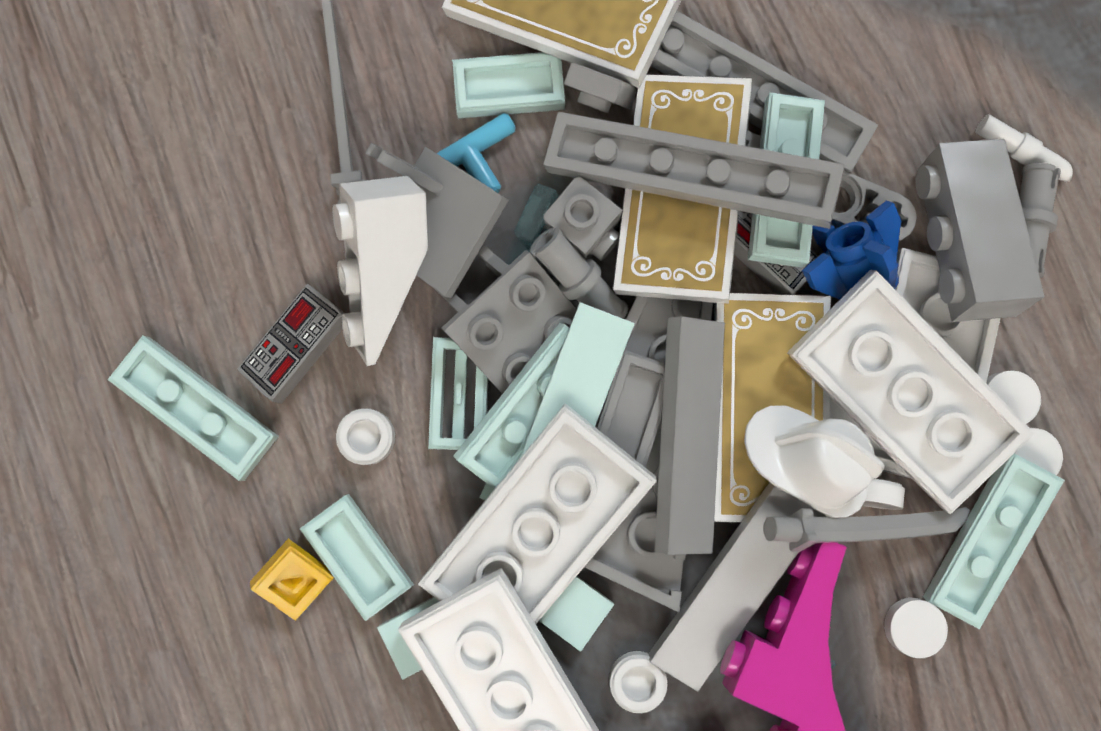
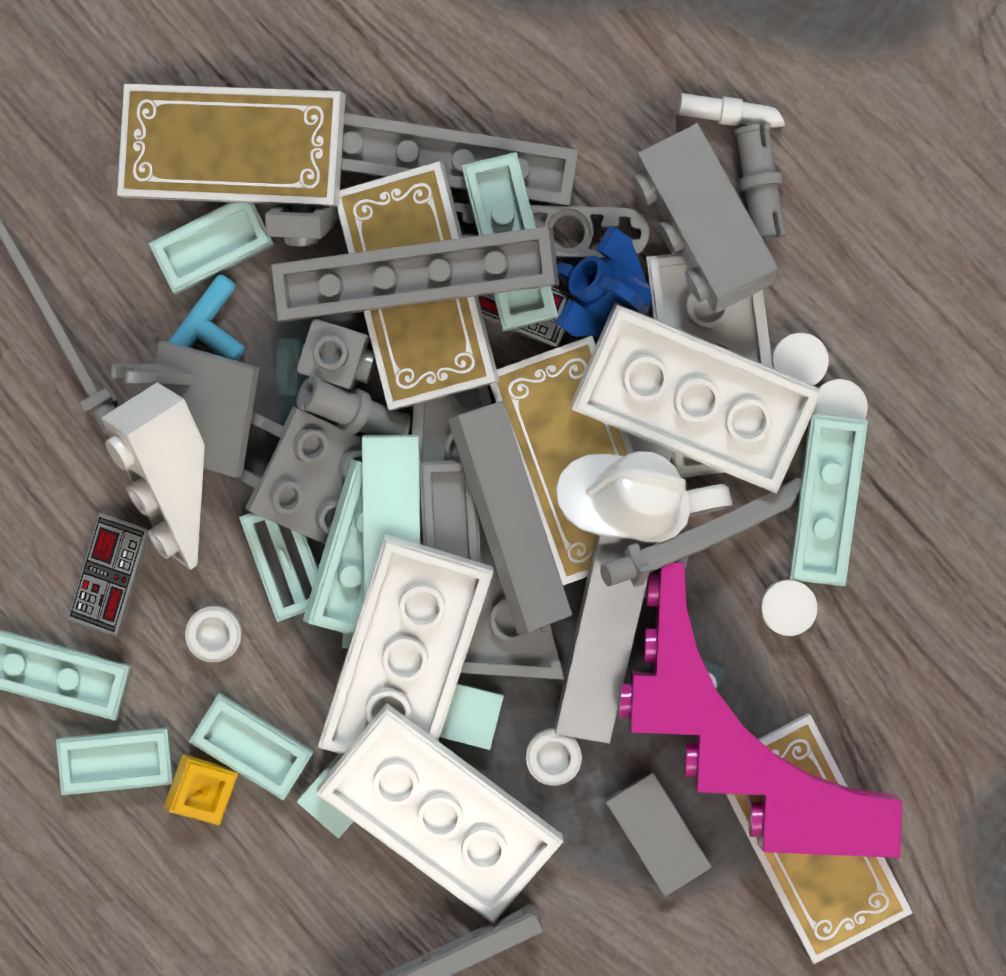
camera: 20 degrees left, 5 degrees up
none -> light aqua tile [56,727,174,795]

